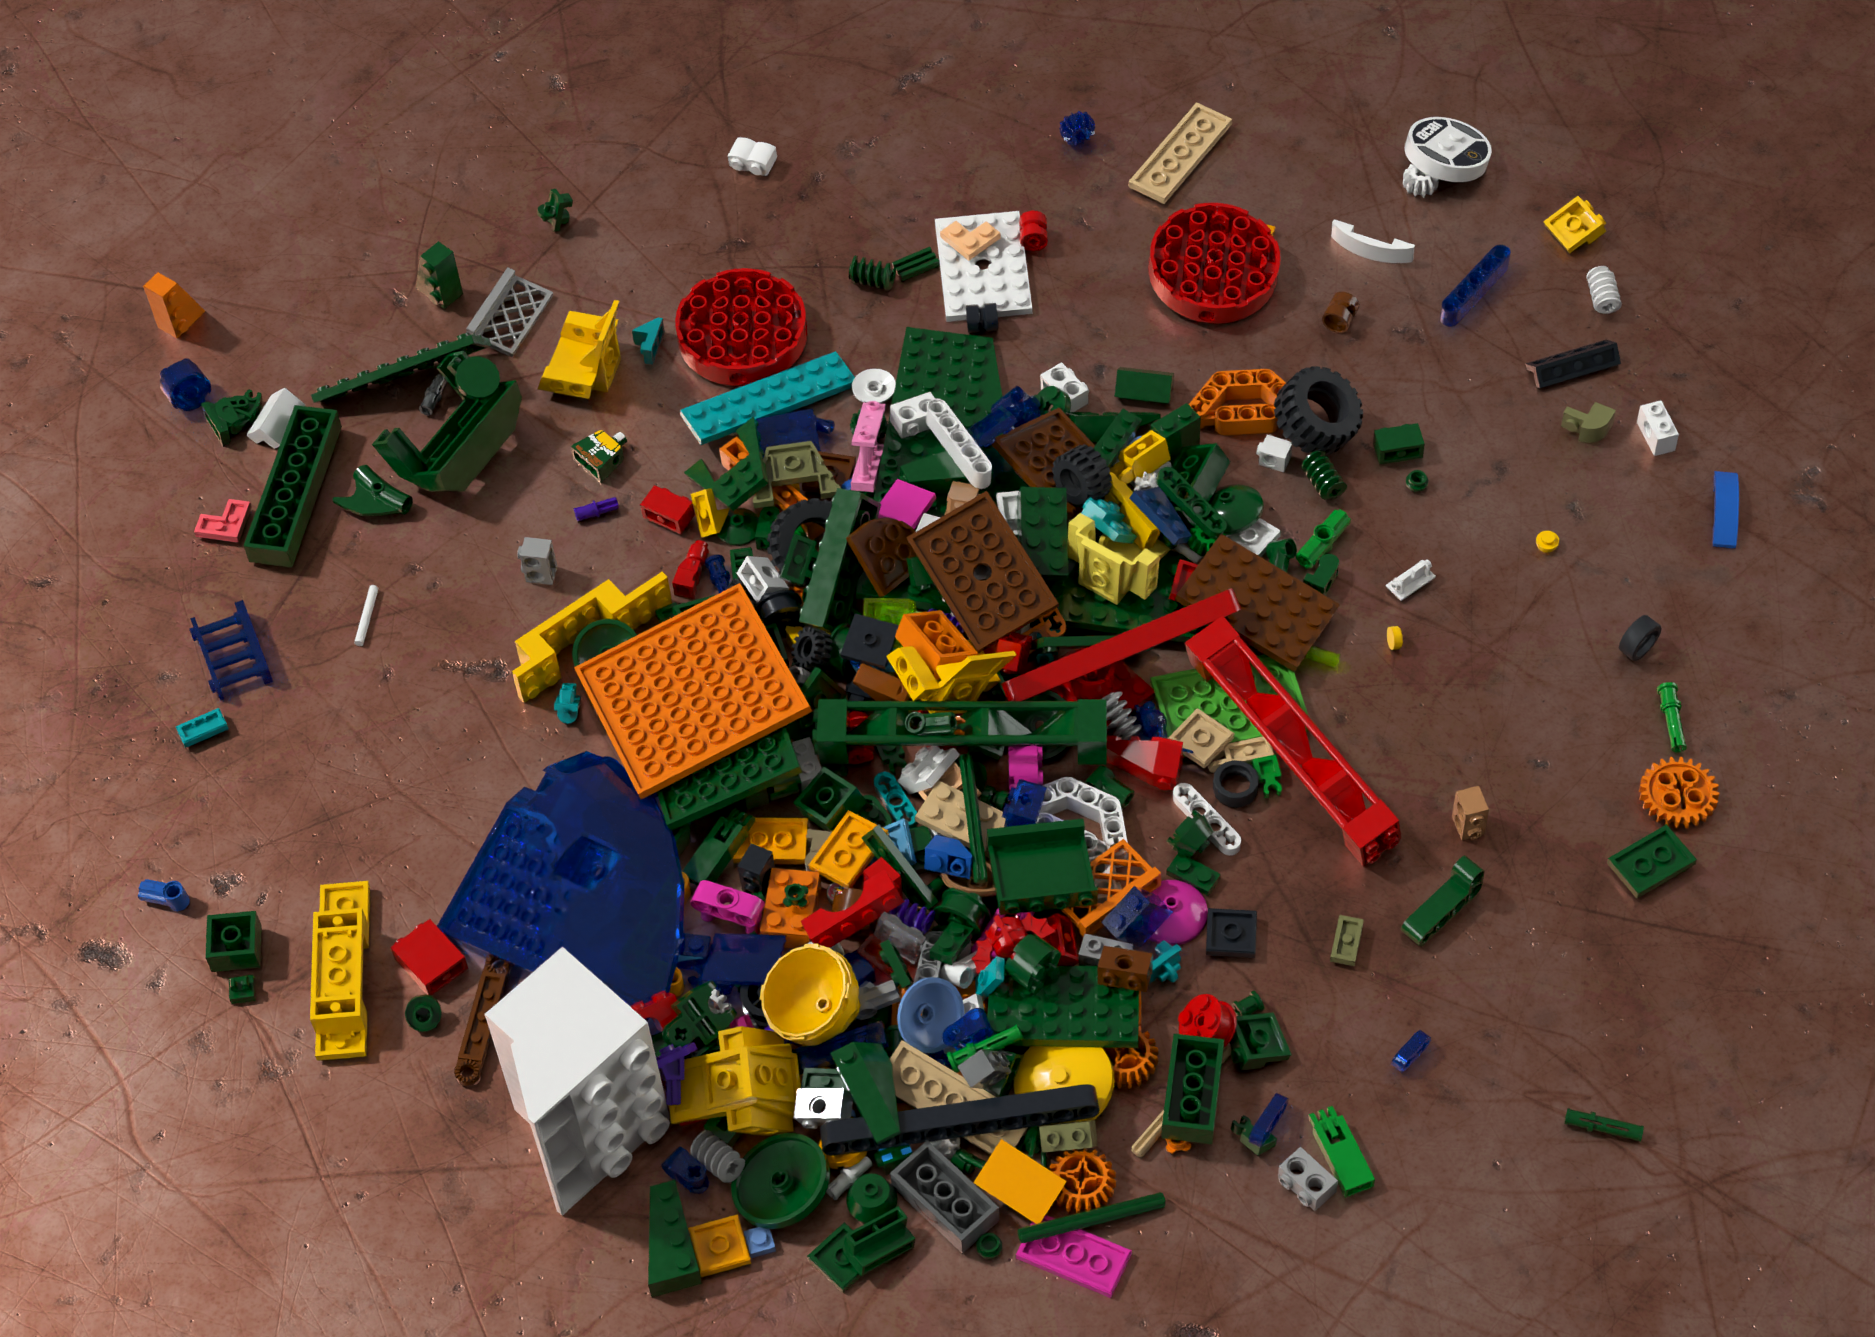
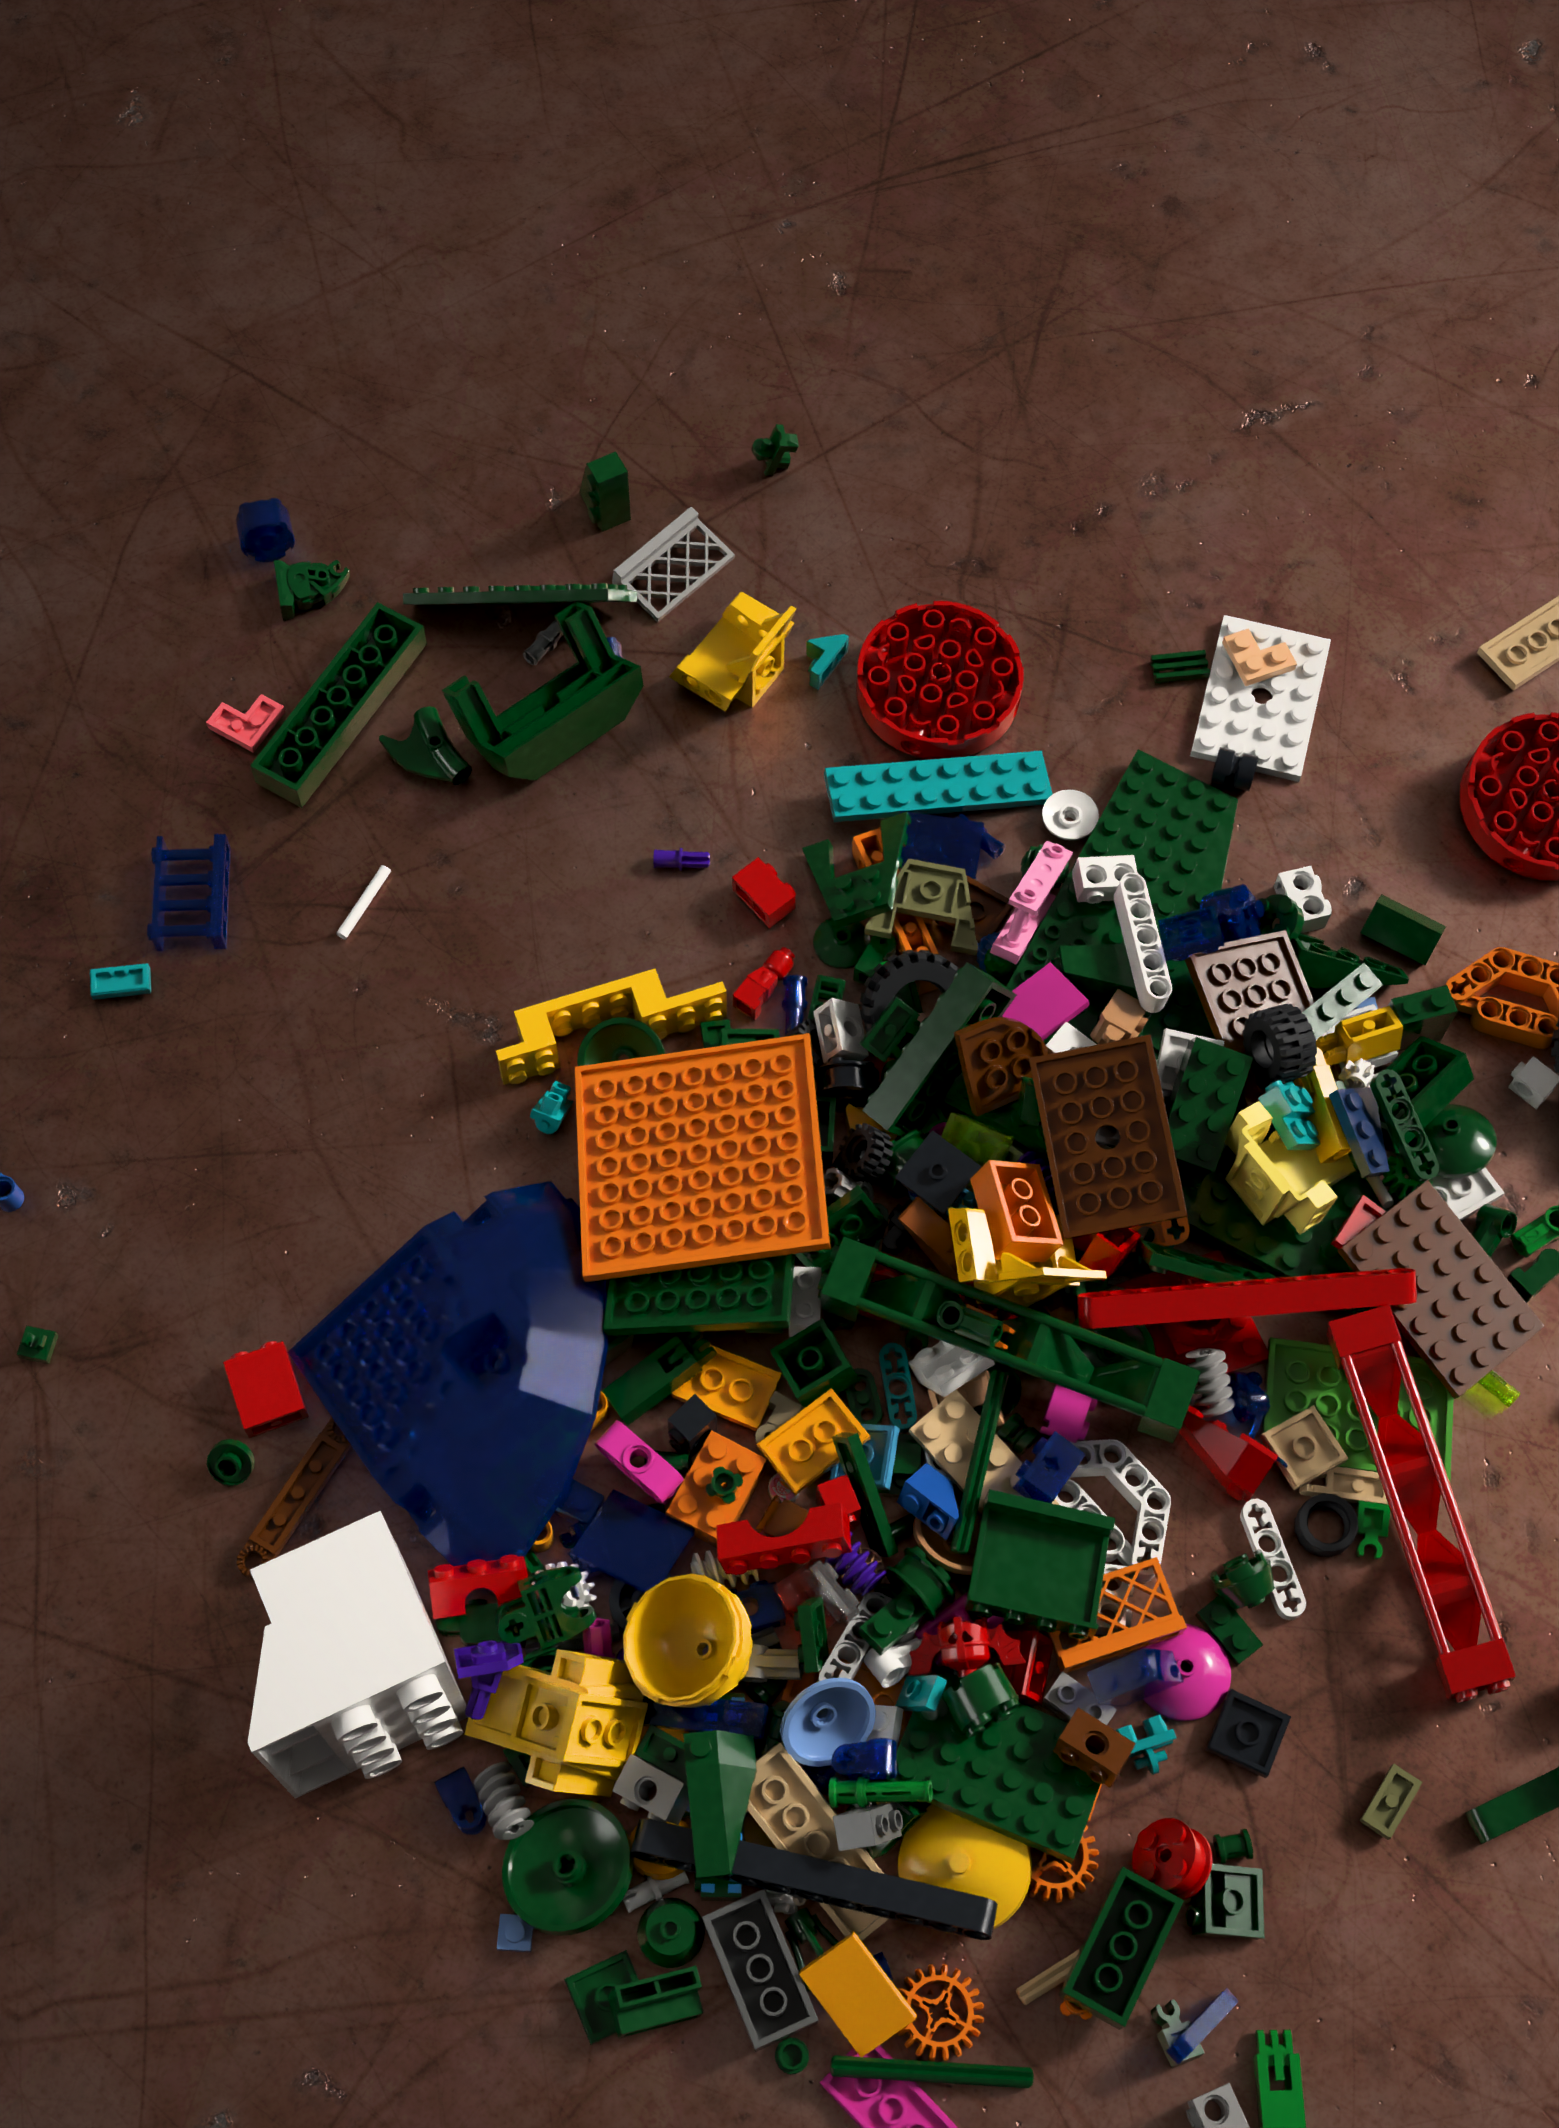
camera: 15 degrees right, 10 degrees up
orange wedge [143,272,205,338] -> none
dark green brick [205,911,262,972] -> none
white piece [246,388,306,449] -> none
yellow bracket [310,881,370,1061] -> none
dark green tile [455,356,500,400] -> none
light grey brick [518,537,558,585] -> none
torso [571,430,627,483] -> none
dark green wedge [648,1180,702,1297] -> none
light orange plate [688,1214,751,1277] -> none
yellow slope [691,488,729,538] -> none
white brick [728,137,777,176] -> none
dark green piece [848,255,896,290] -> none
dark green plant [1017,1126,1047,1168] -> none
red wheel [1019,210,1048,251] -> none
olive brick [1039,1120,1098,1153] -> none
clear blue gear [1059,111,1095,146] -> none
dark green piece [1084,765,1134,809] -> none
clear blue beam [1391,1030,1431,1072] -> none

